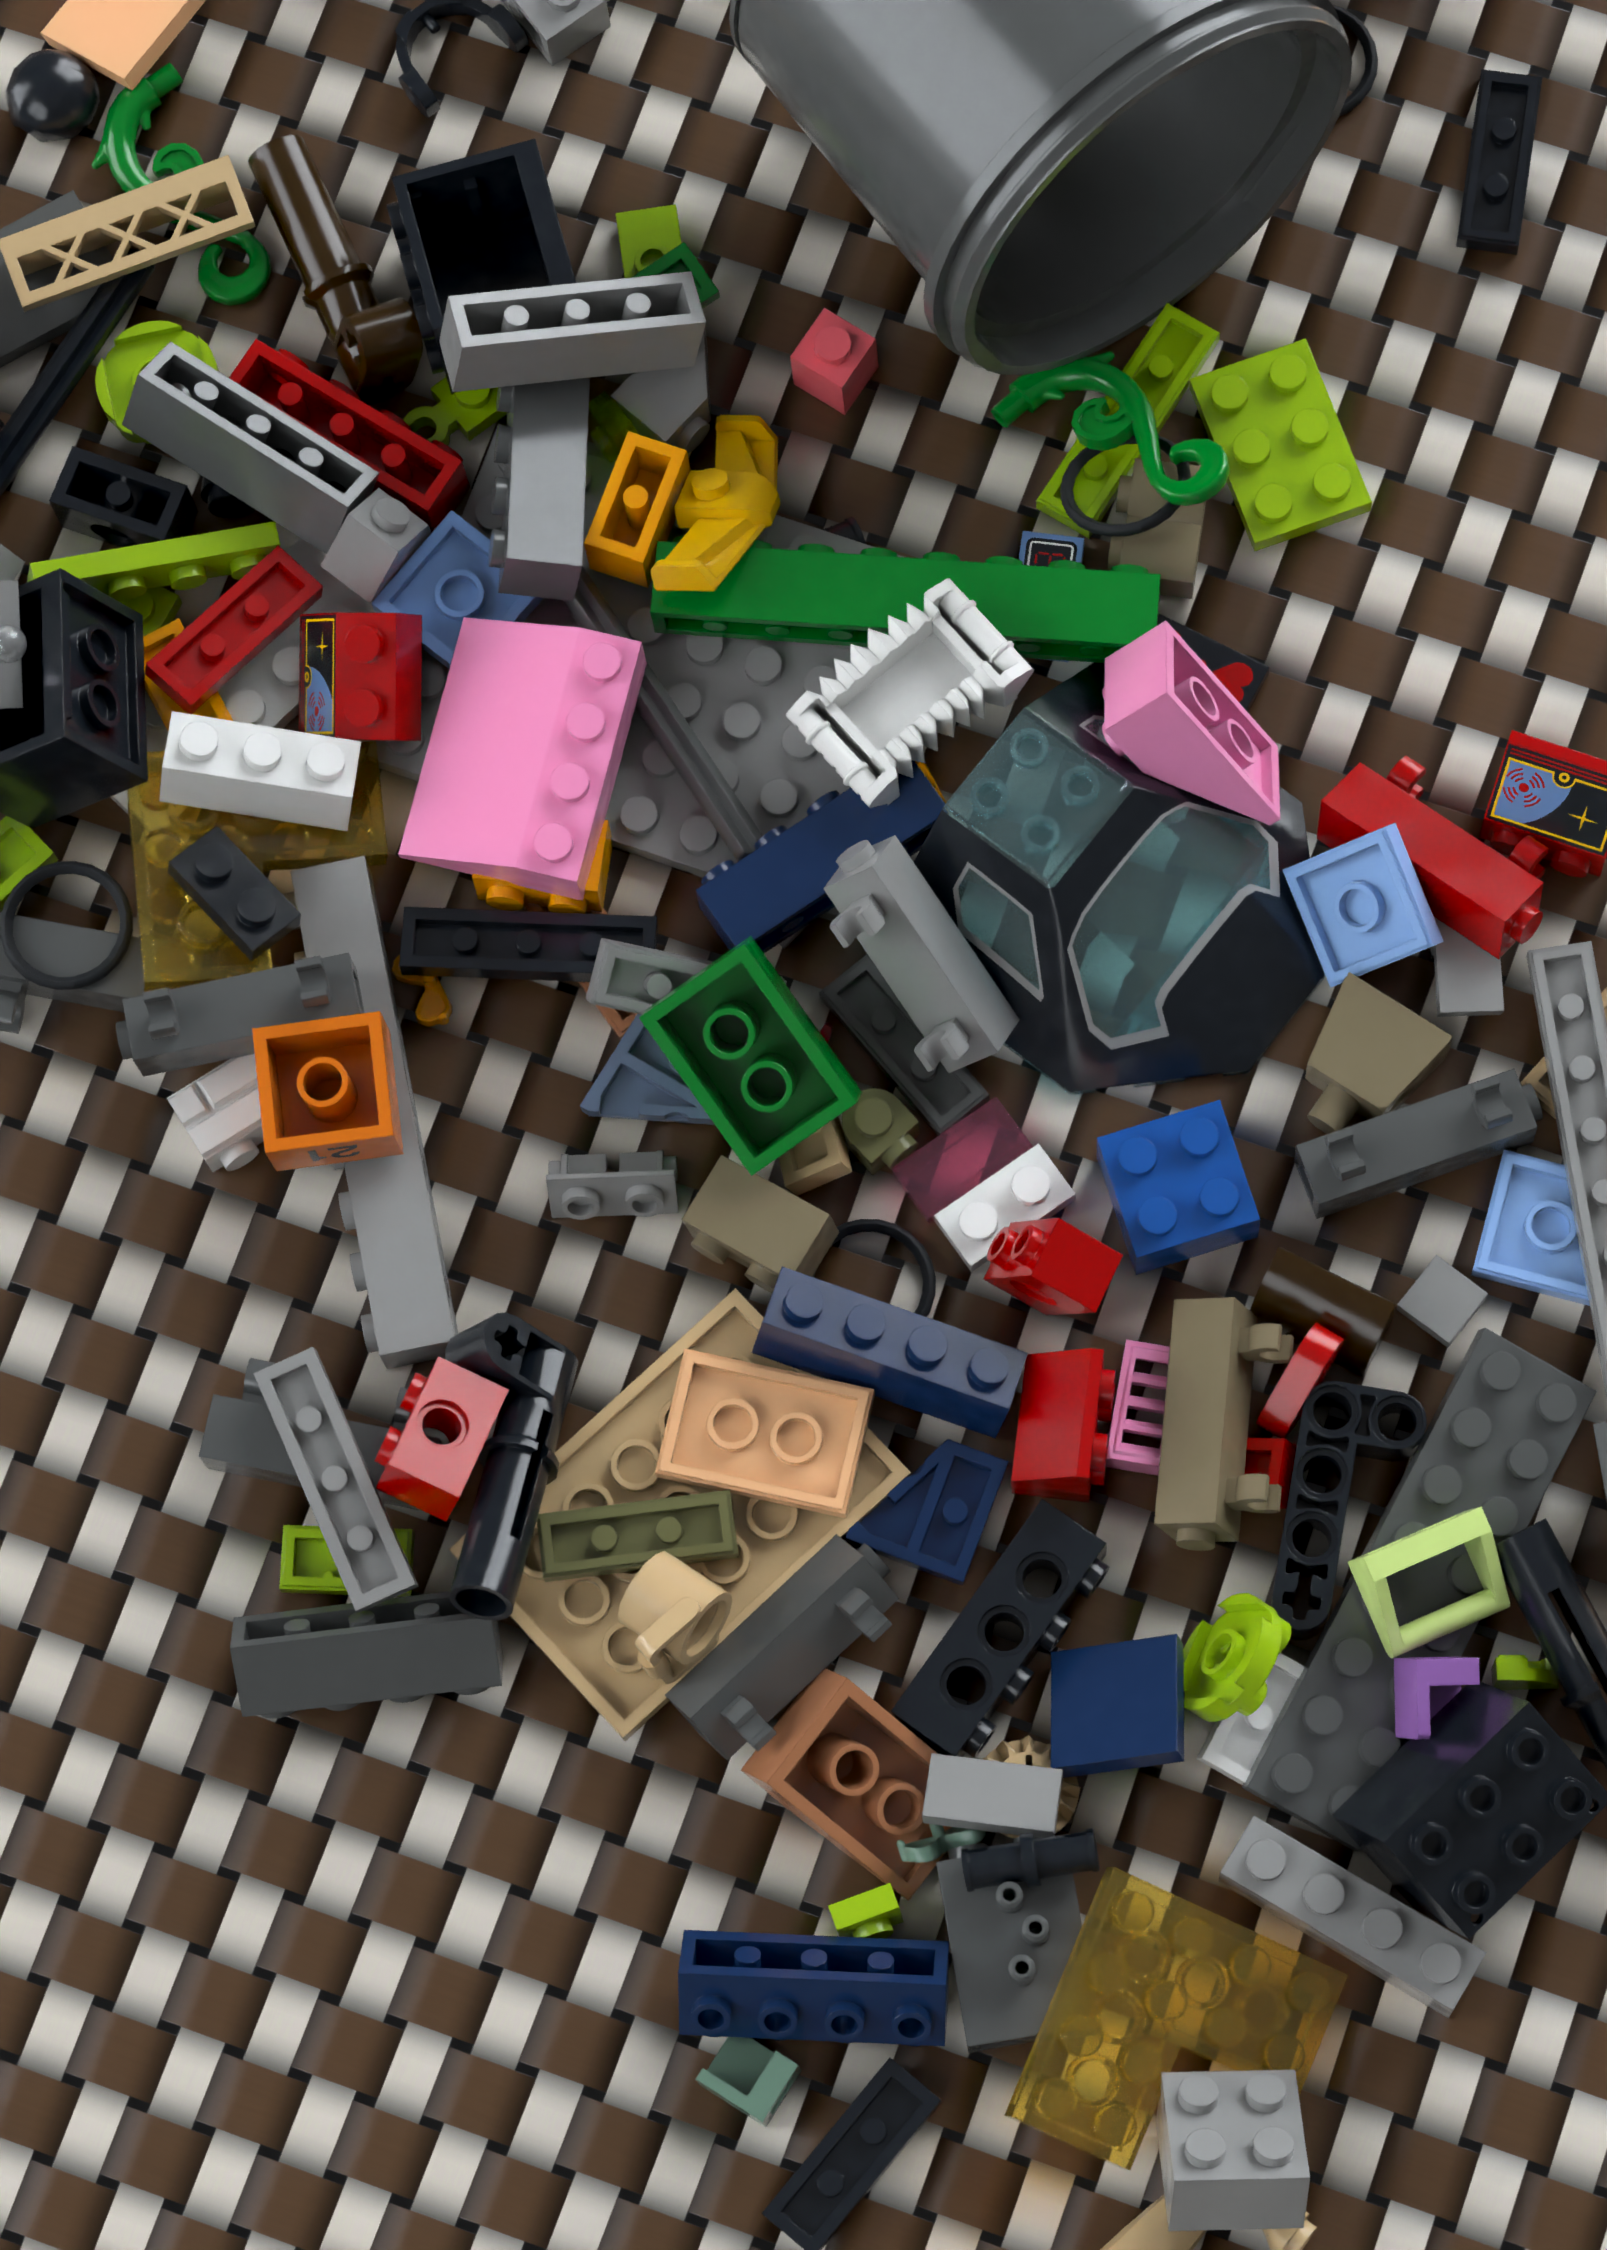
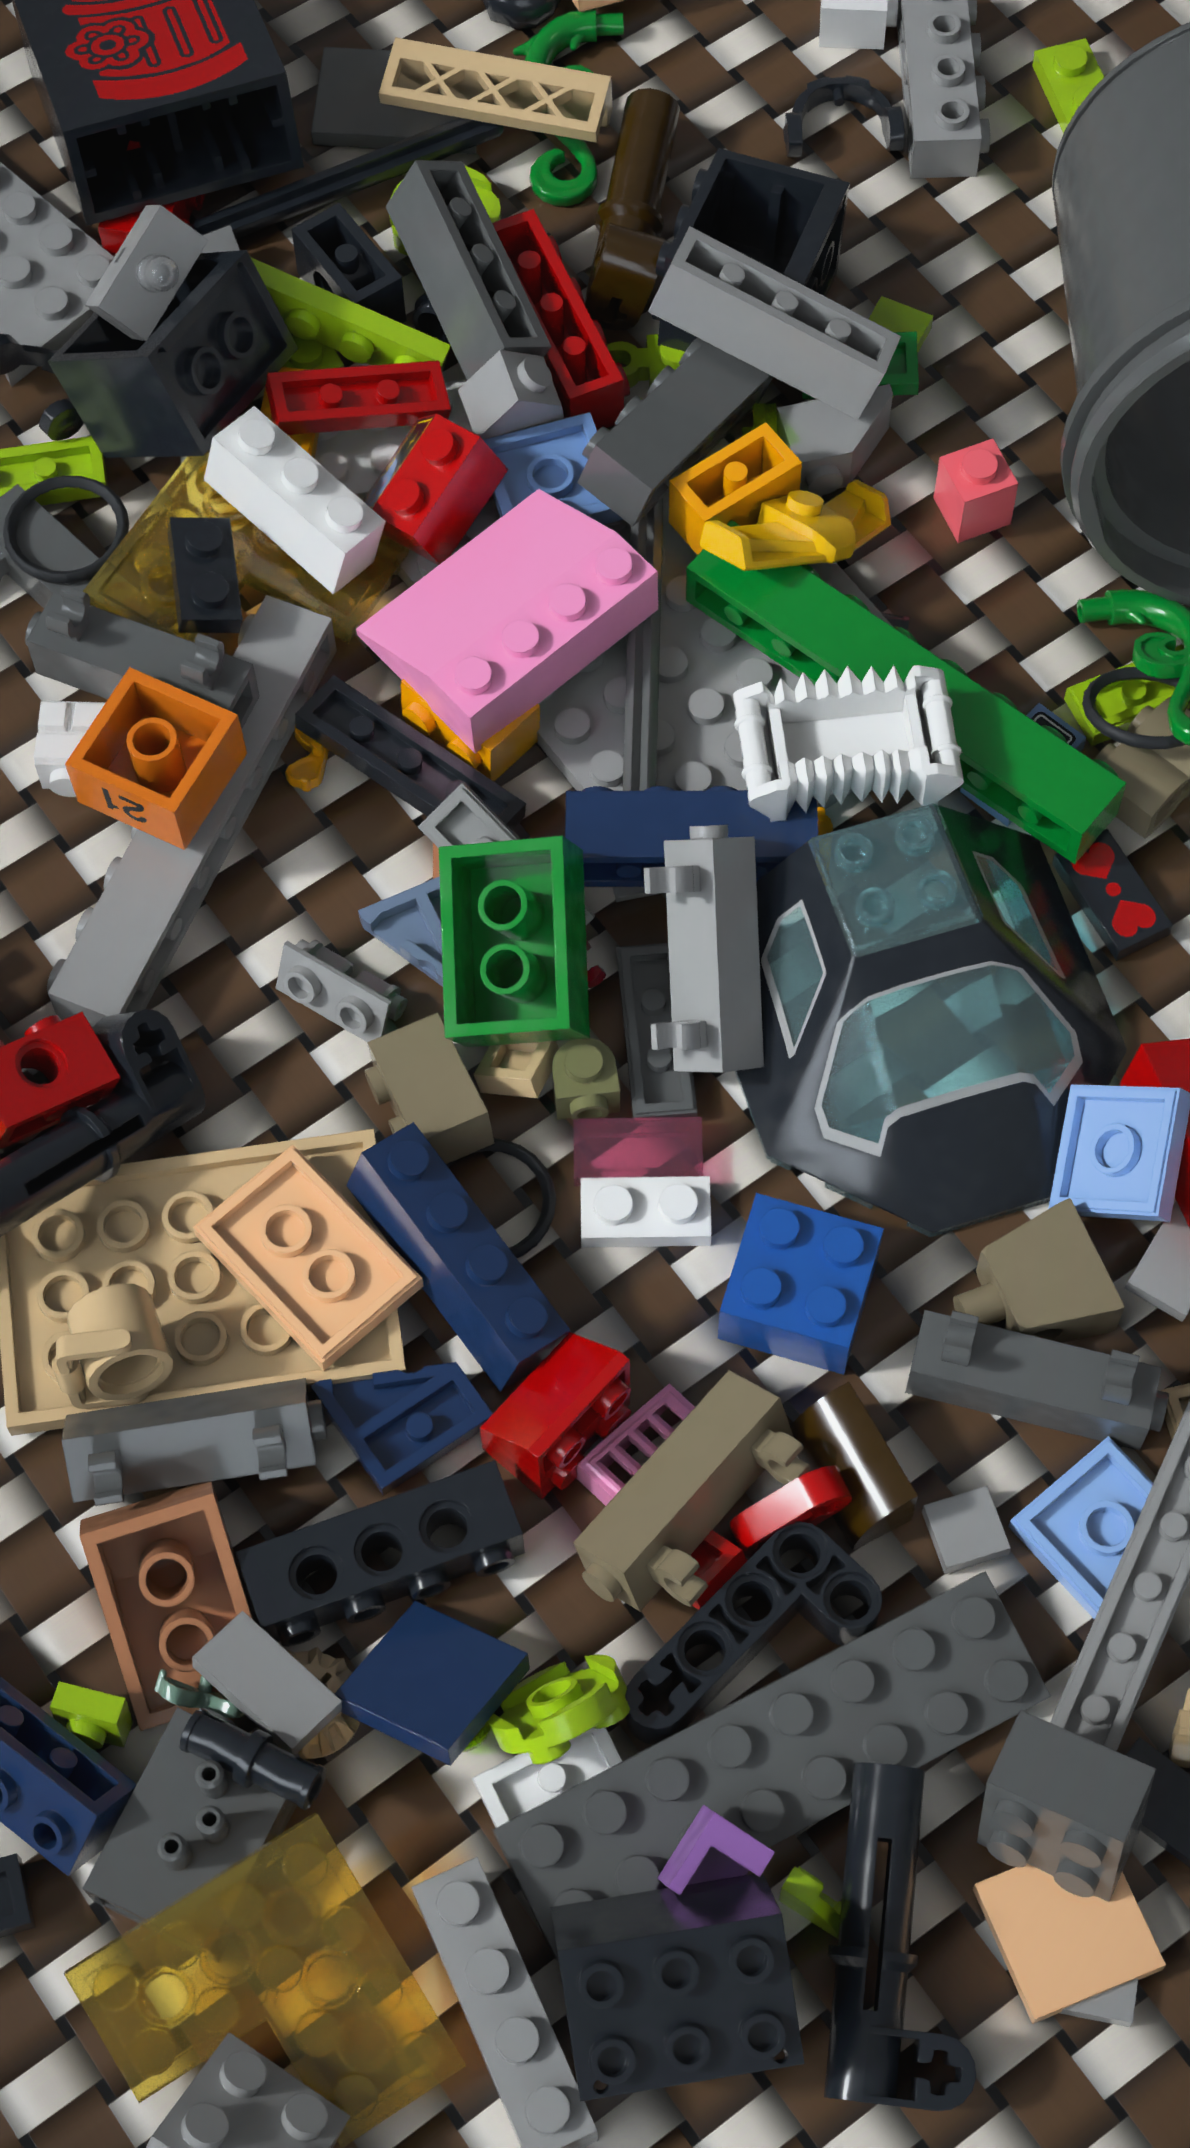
camera: 25 degrees right, 10 degrees down
olive tile [537,1490,739,1582] -> none
red brick [983,1218,1123,1316] -> none
bright pink slope [1102,621,1280,825] -> none
yellowish green tile [1347,1506,1510,1659] -> none

